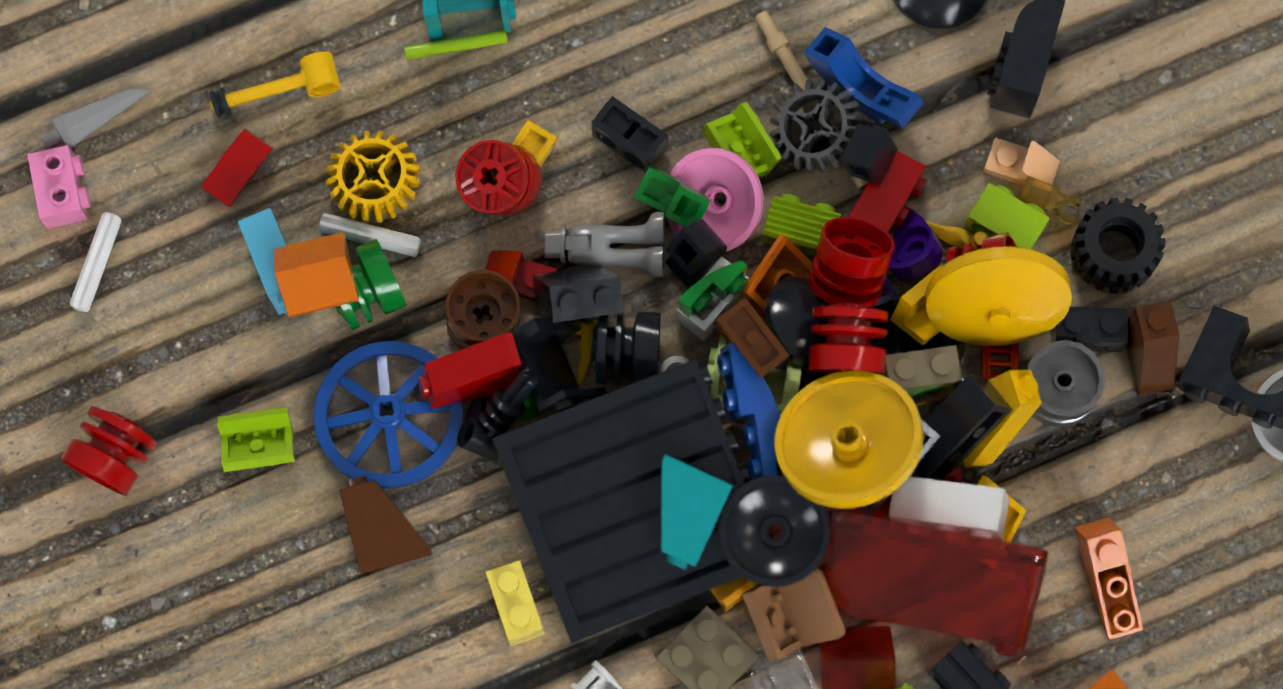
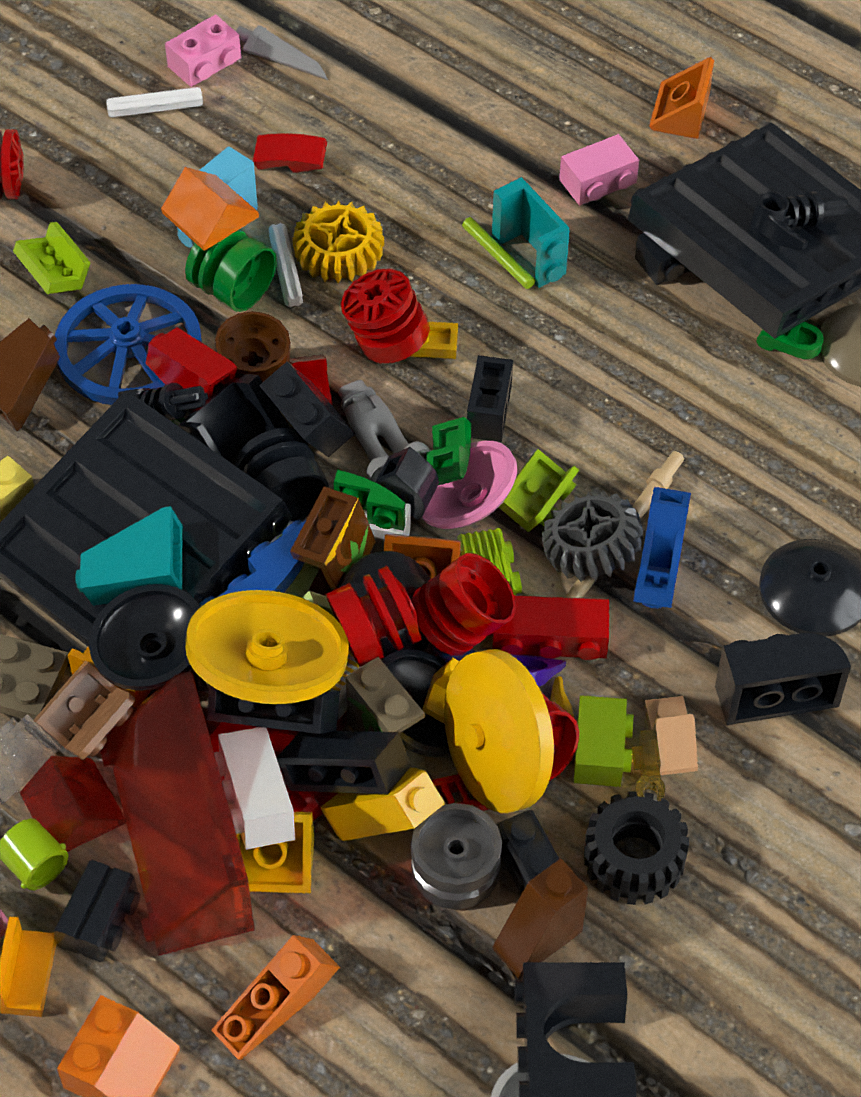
camera: 60 degrees right, 20 degrees down
yellow piece [210,52,341,118] -> none
black brick [840,123,898,185] -> none

